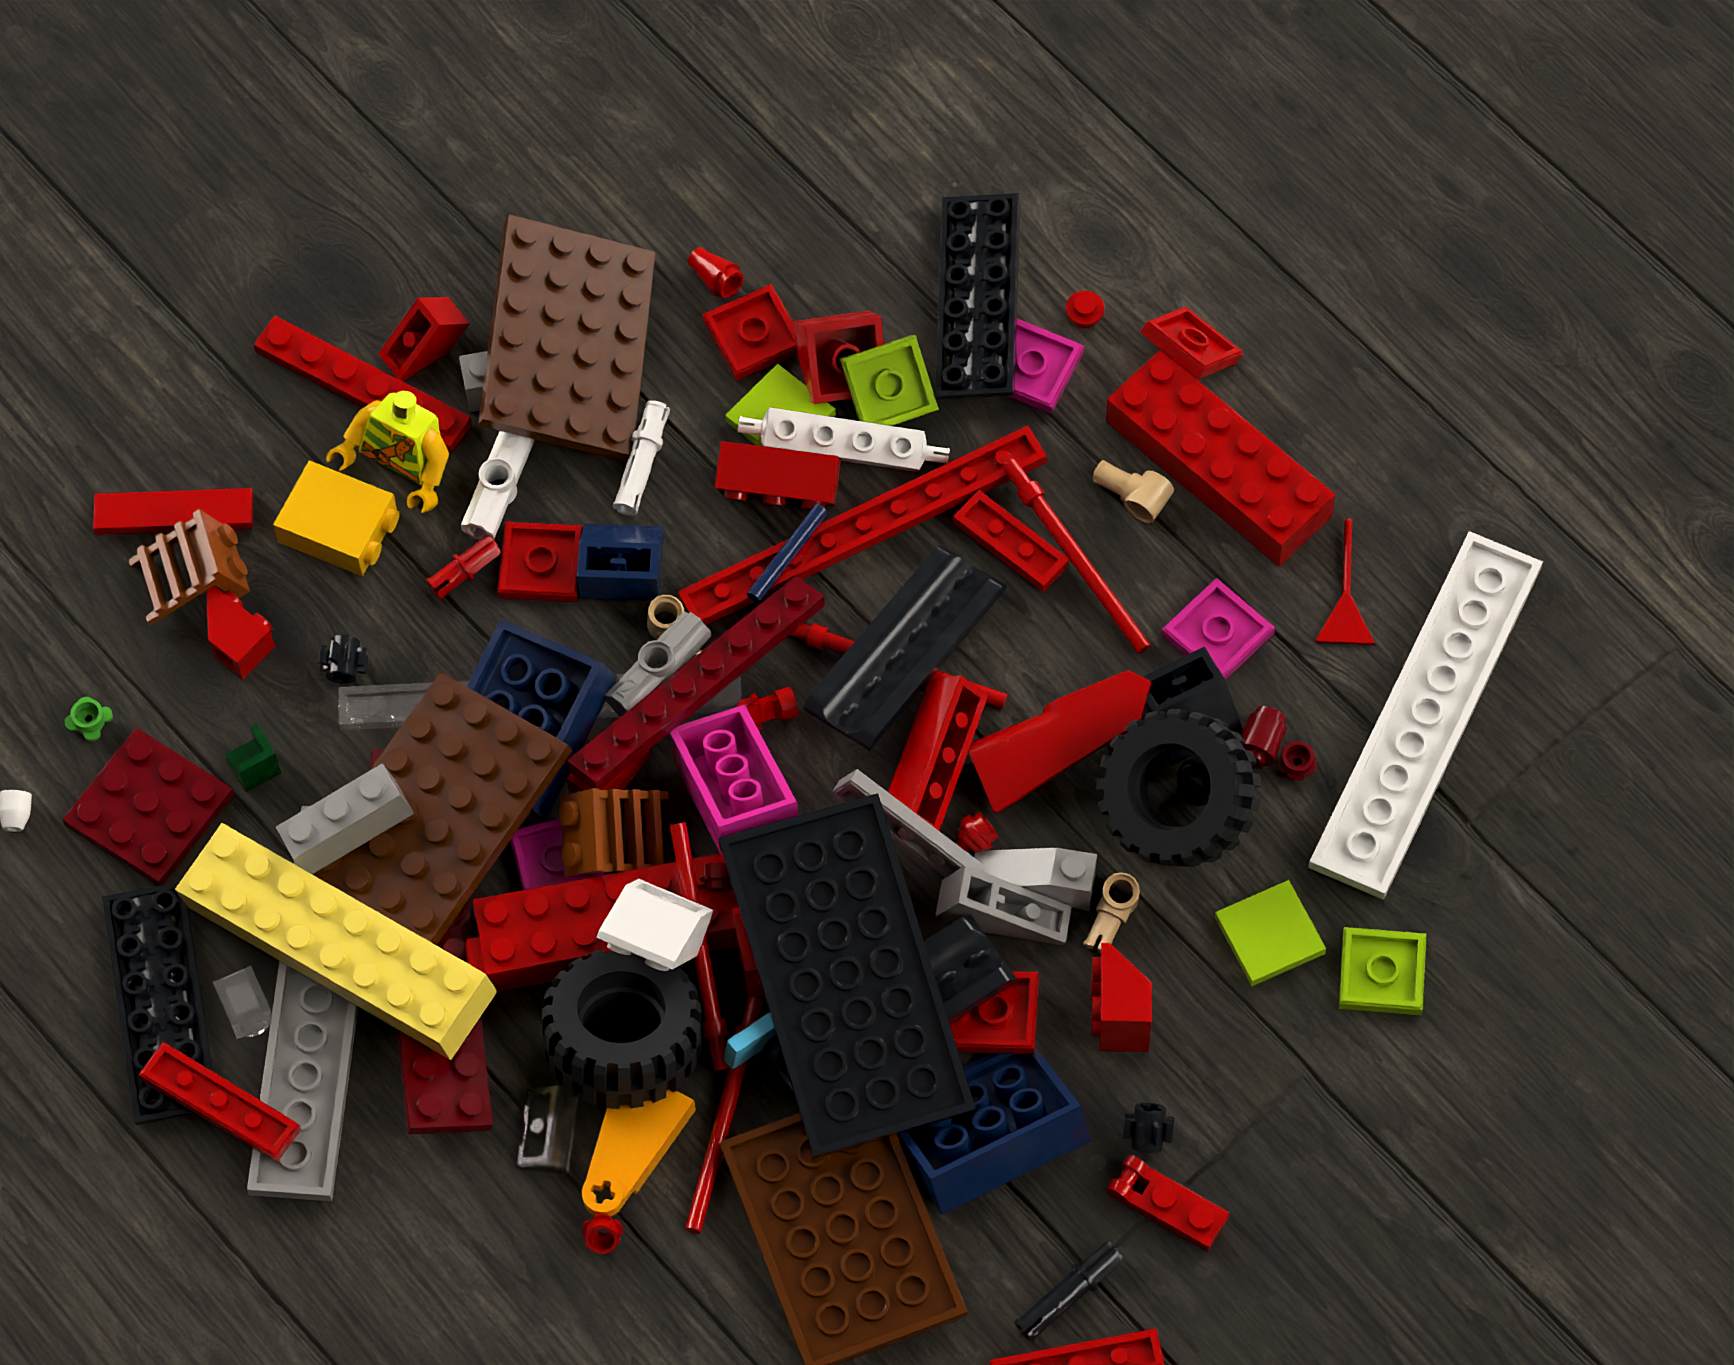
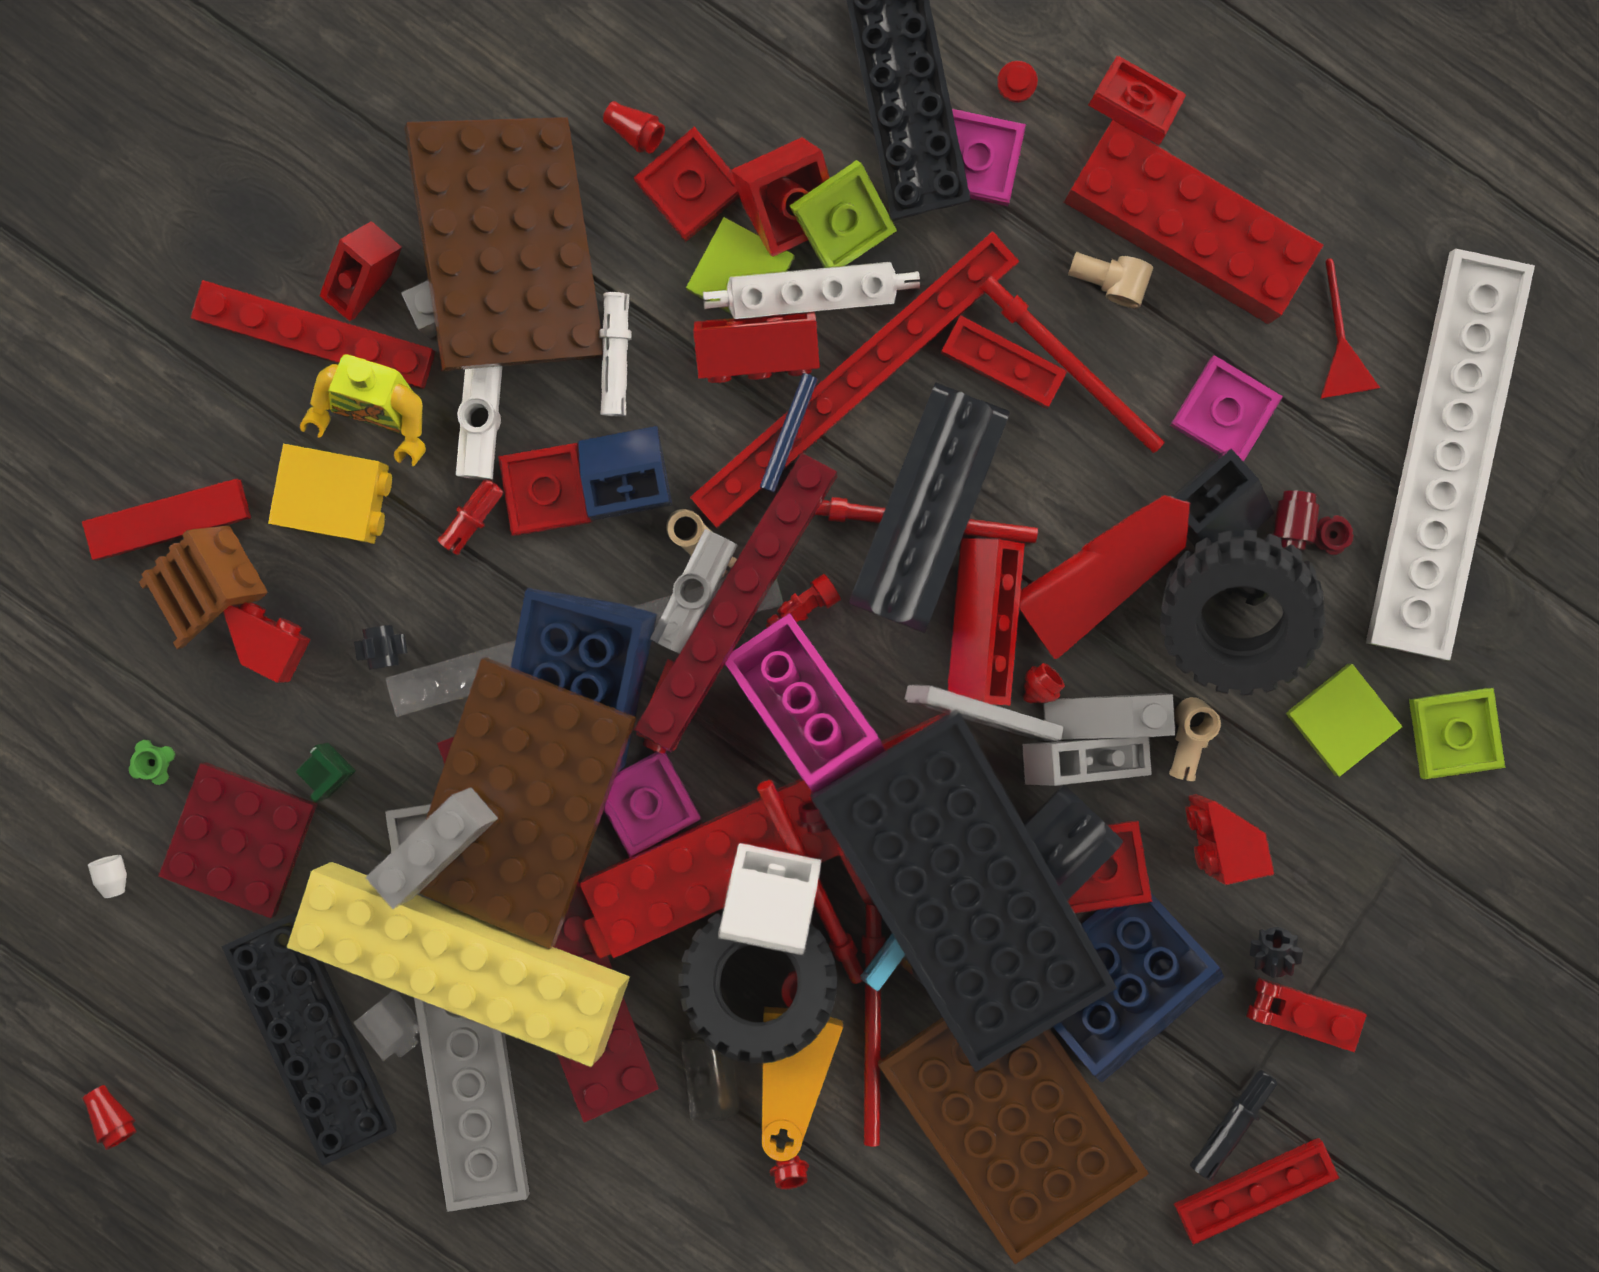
camera: 15 degrees left, 25 degrees up
red tile [139,1042,301,1163] -> none
dark orange plate [559,788,669,877] -> none

